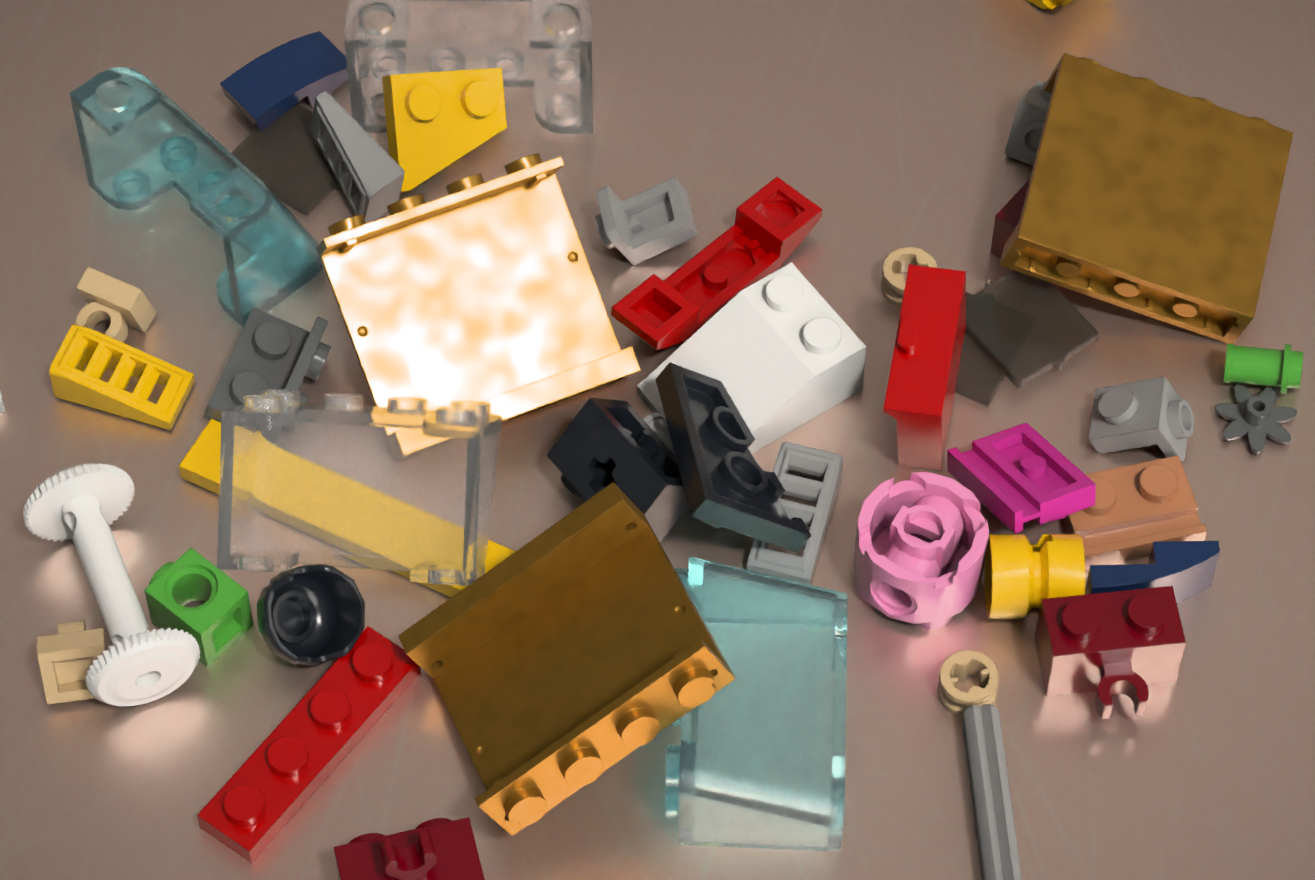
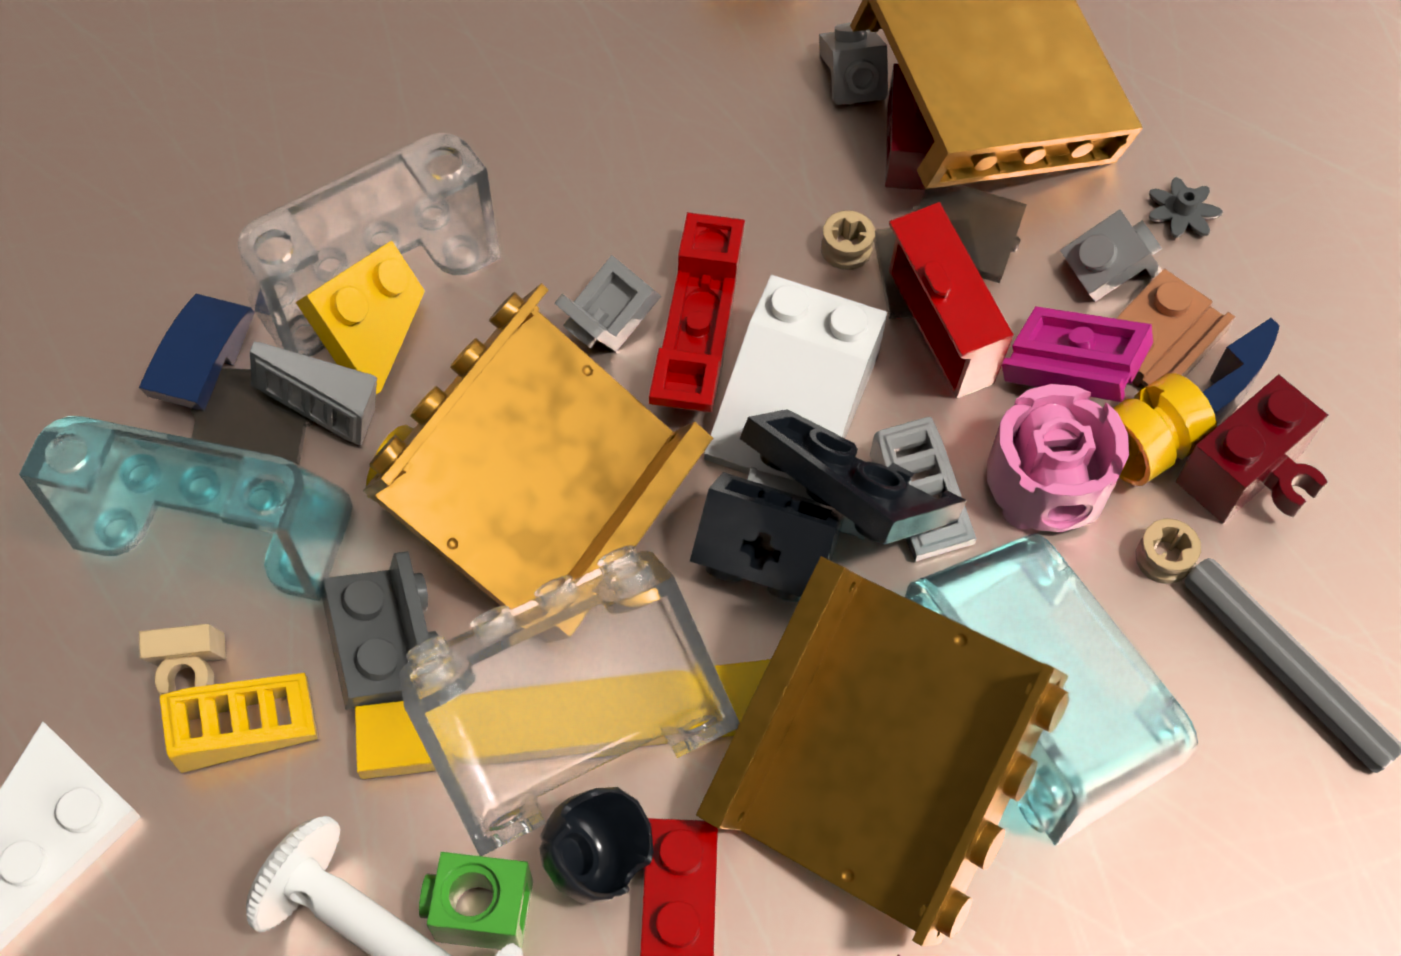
camera: 35 degrees left, 5 degrees up
bright green pin [1224,343,1303,394] -> none

